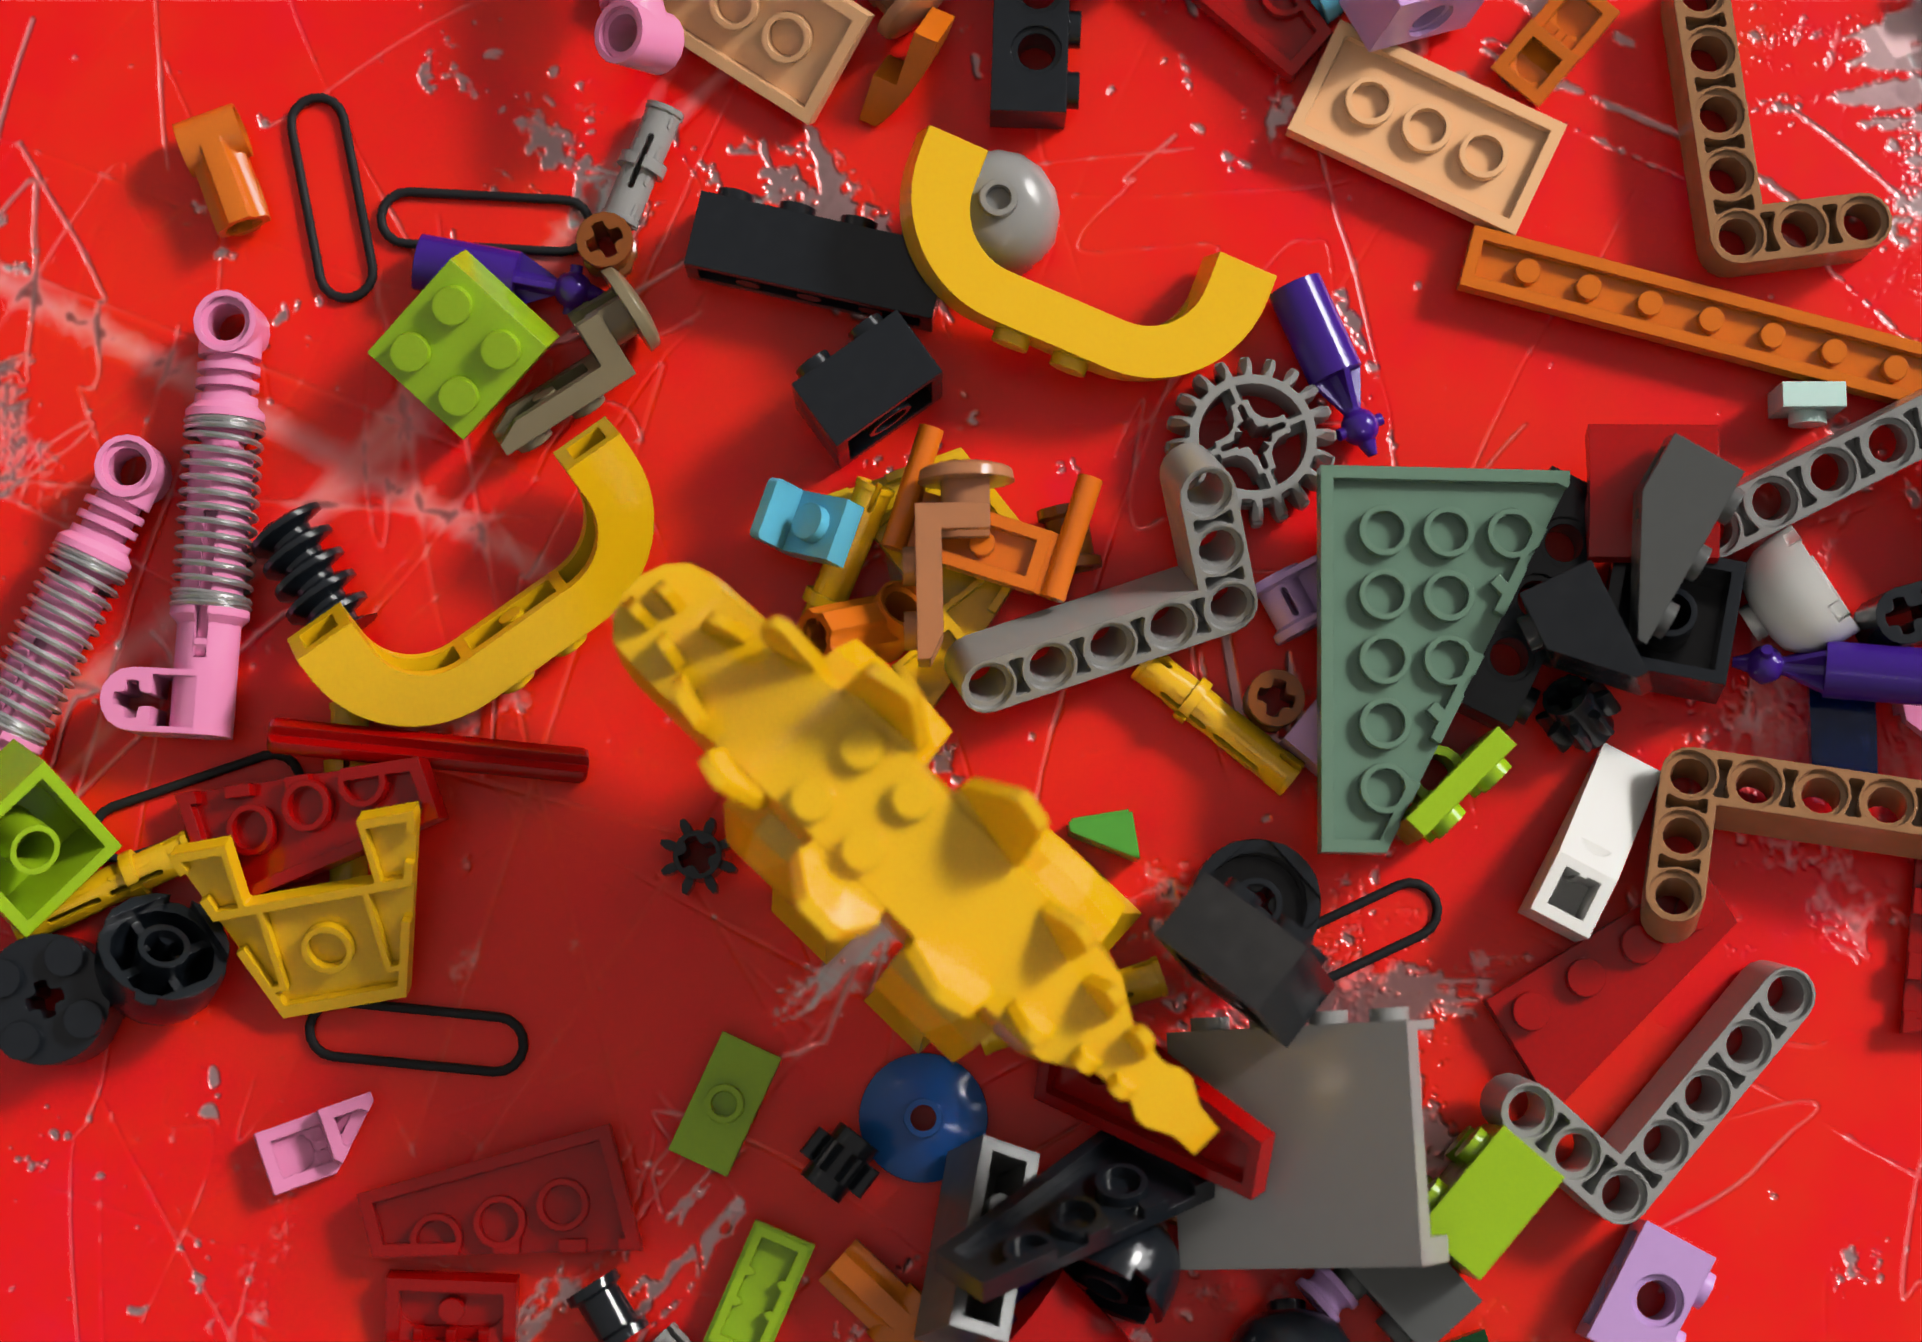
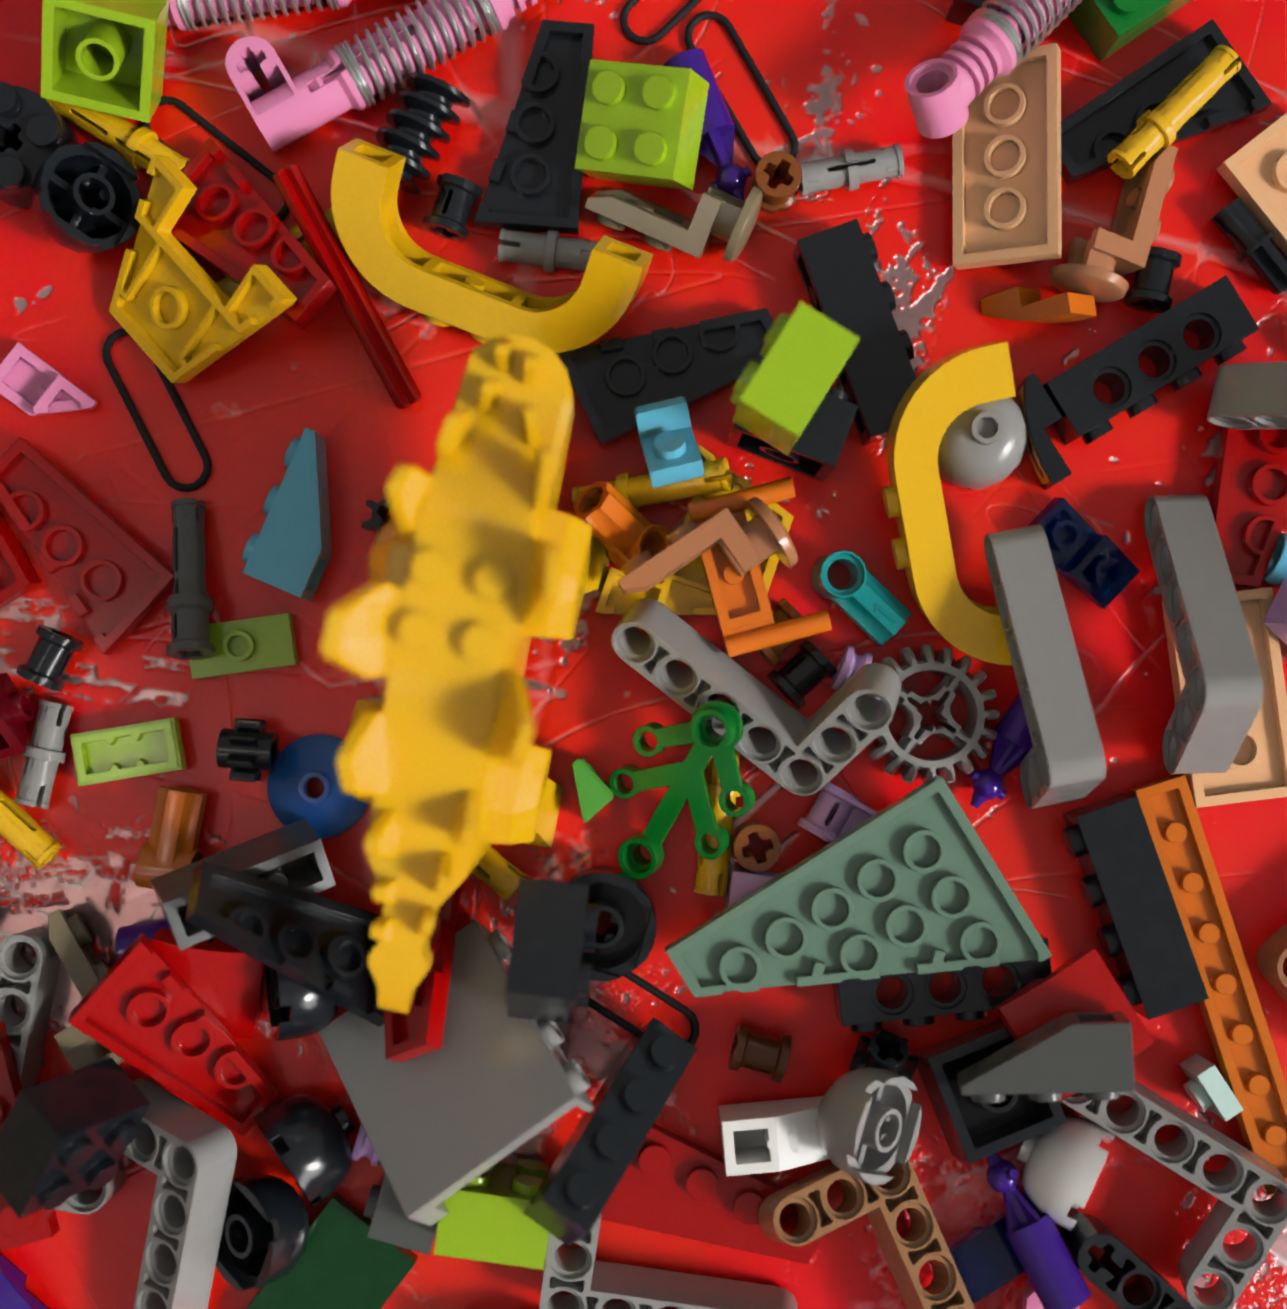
camera: 55 degrees right, 5 degrees up
lime plate [1396,726,1517,845] -> none
black slope [1516,560,1653,696] -> none
none -> dark grey pin [166,498,215,660]
none -> medium azure slope [242,427,332,601]
none -> black bush [422,173,483,242]
none -> black wing [474,20,595,235]
none -> light grey pin [498,228,598,273]
none -> black brick [523,1017,697,1246]
none -> black wing [557,308,774,447]
none -> green plant [609,700,756,879]
none -> reddish brown bush [728,1022,791,1083]
none -> lime brick [730,301,860,456]
none -> black bush [767,640,837,709]
none -> teal piece [811,550,912,646]
none -> light grey cylinder [818,1067,922,1186]
none -> lavender bush [831,645,873,690]
none -> light grey beam [984,524,1106,809]
none -> black slope [1018,373,1072,490]
none -> clear blue slope [1028,497,1140,609]
none -> black brick [1062,793,1209,1020]
none -> light grey beam [1144,494,1263,774]

